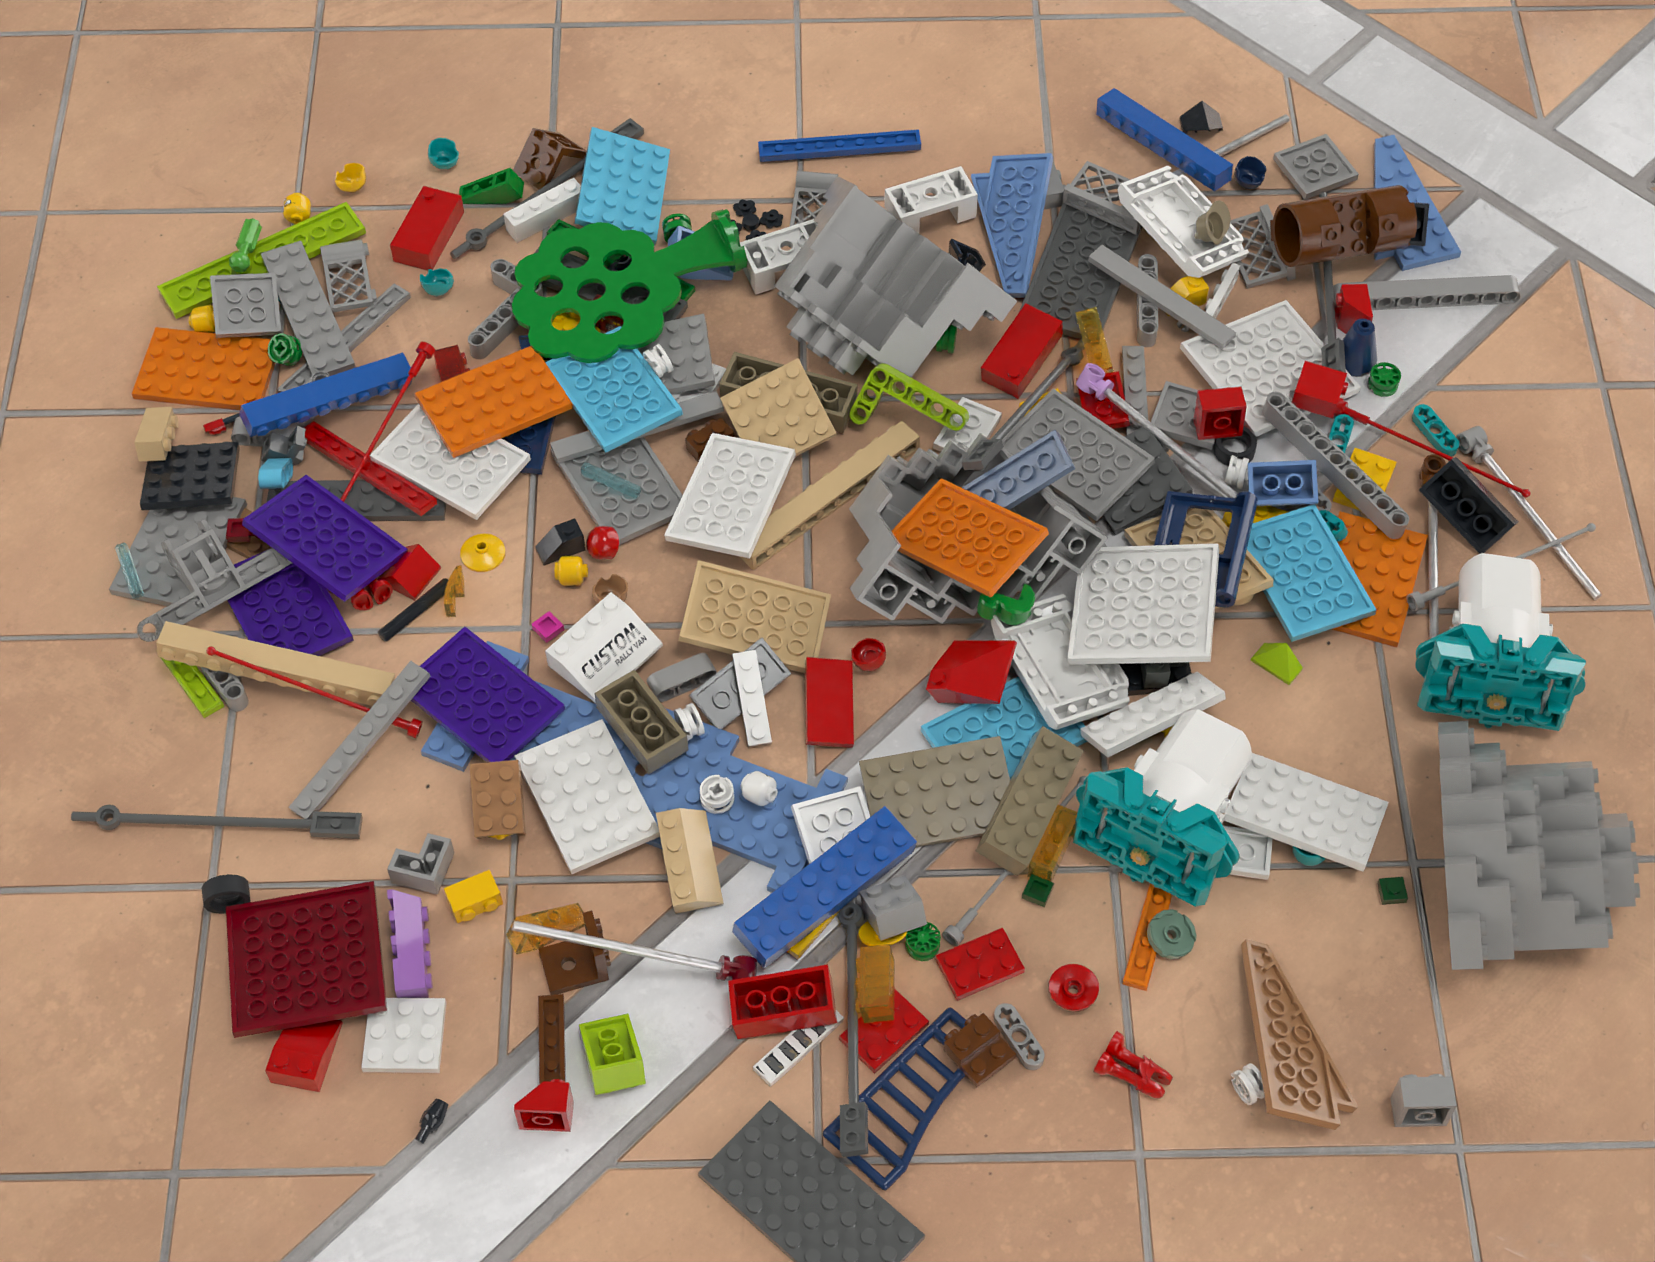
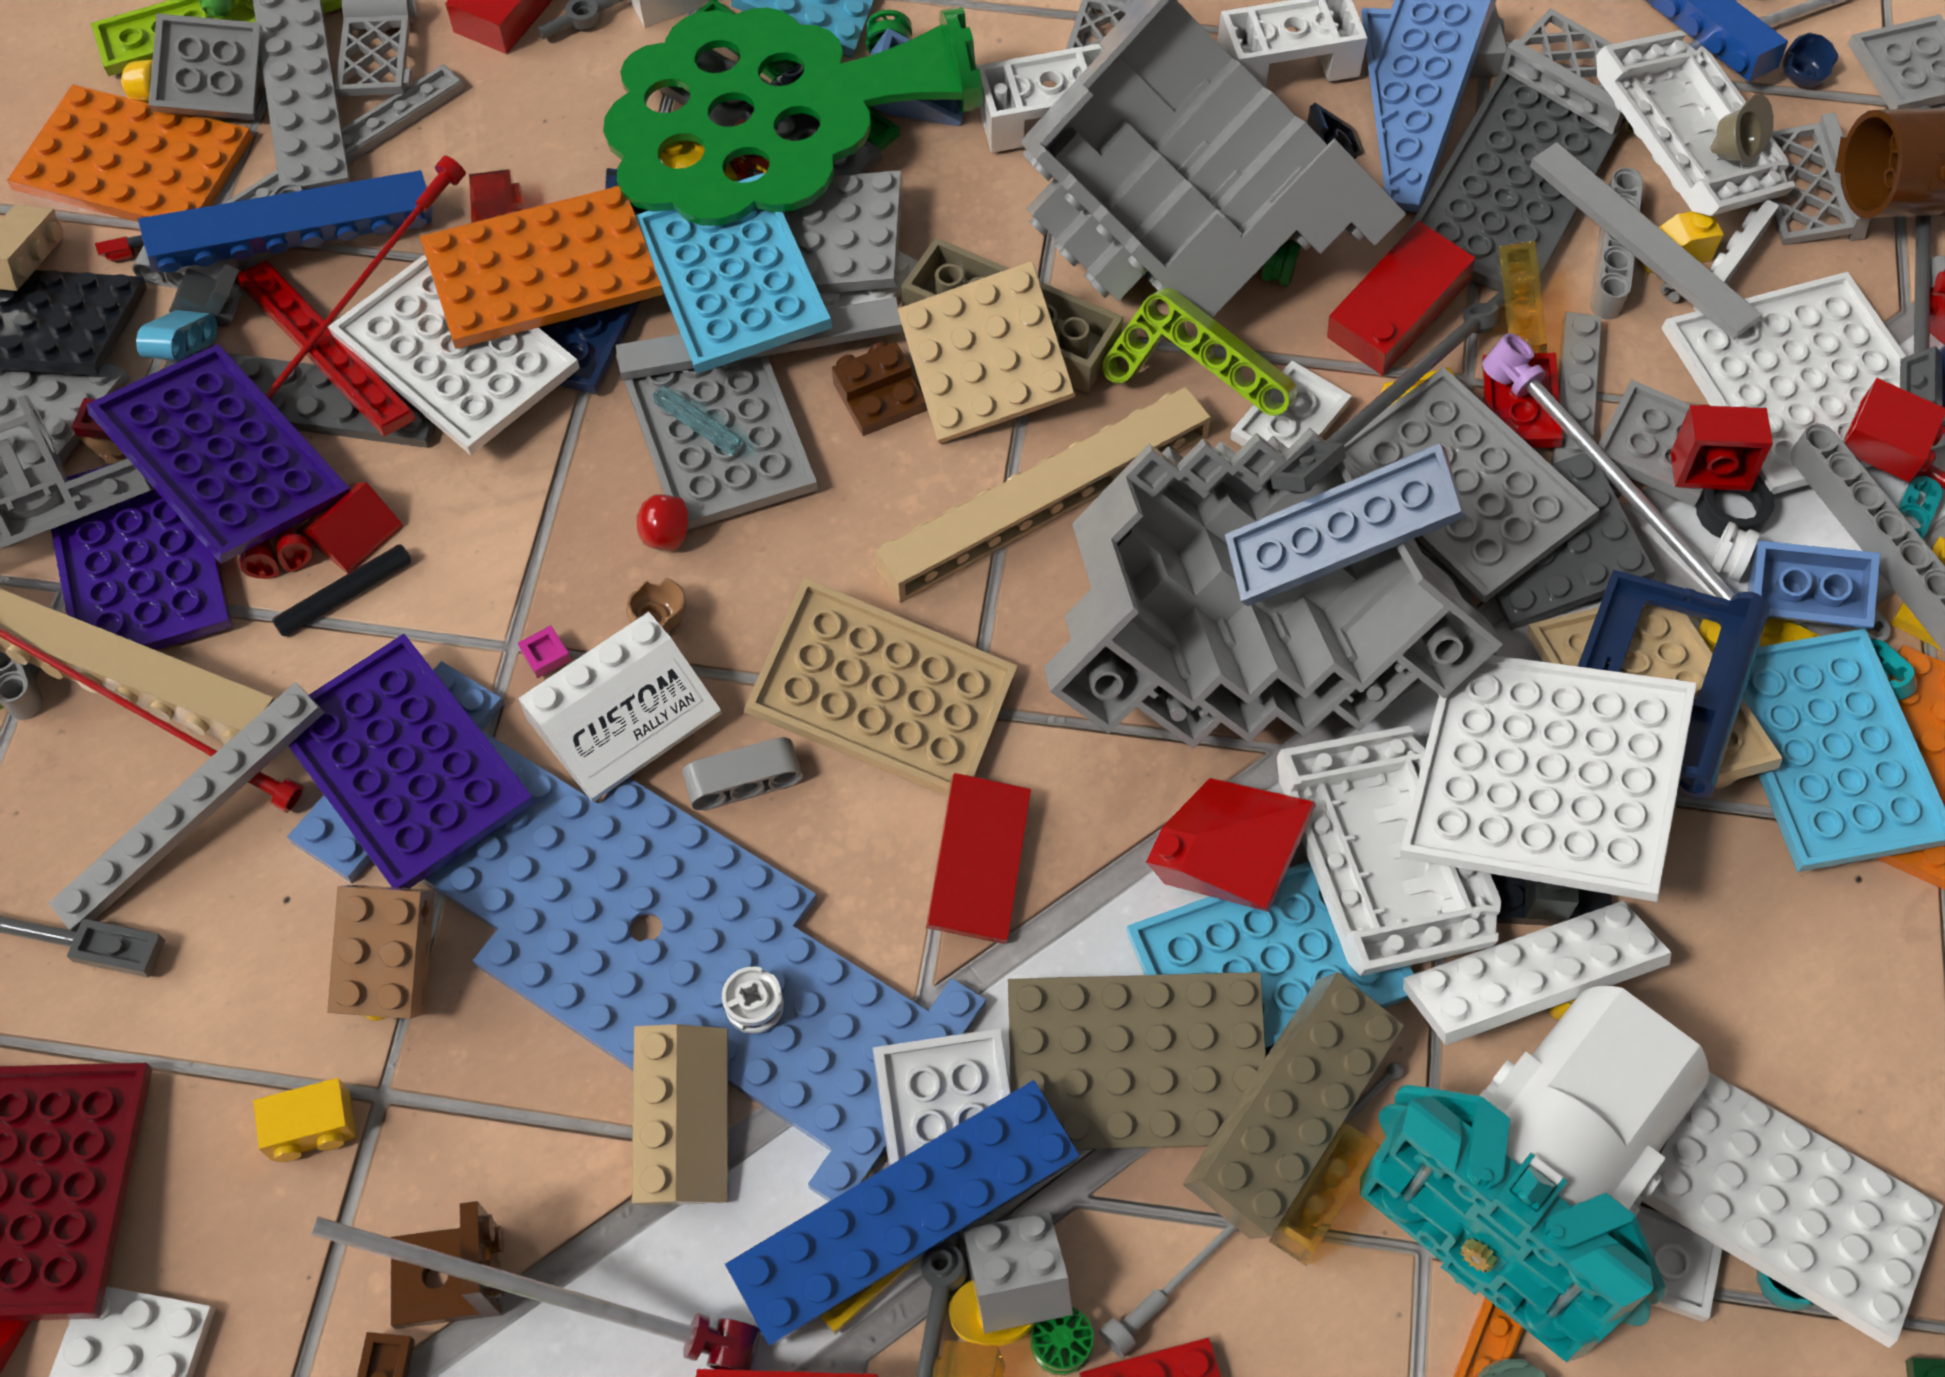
camera: 10 degrees right, 5 degrees up
green wheel [268,333,303,366] -> none
light grey brick [387,833,454,895] -> none
medium lavender wedge [387,889,433,998] -> none
teal hair [420,268,454,296] -> none
clear yellow slope [444,565,465,617] -> none
yellow dish [460,533,506,572] -> none
light grey beam [468,259,544,359] -> none
clear yellow slope [506,903,585,954] -> none
white plate [514,719,660,874] -> none
black slope [535,518,586,566] -> none
yellow head [554,556,588,586] -> none
dark tan brick [594,670,688,774] -> none
white wheel [643,344,674,378] -> none
white plate [664,433,796,559] -> none
white wheel [674,703,705,740] -> none
tile [689,638,791,729] -> none
black plant [731,199,783,240] -> none
white plate [732,650,772,747] -> none
white head [741,771,778,806] -> none
red hair [851,638,886,671] -> none
orange plate [892,478,1049,597] -> none
green animal [977,583,1035,625] -> none
dark green plate [1022,874,1054,907] -> none
lime slope [1251,643,1303,685] -> none

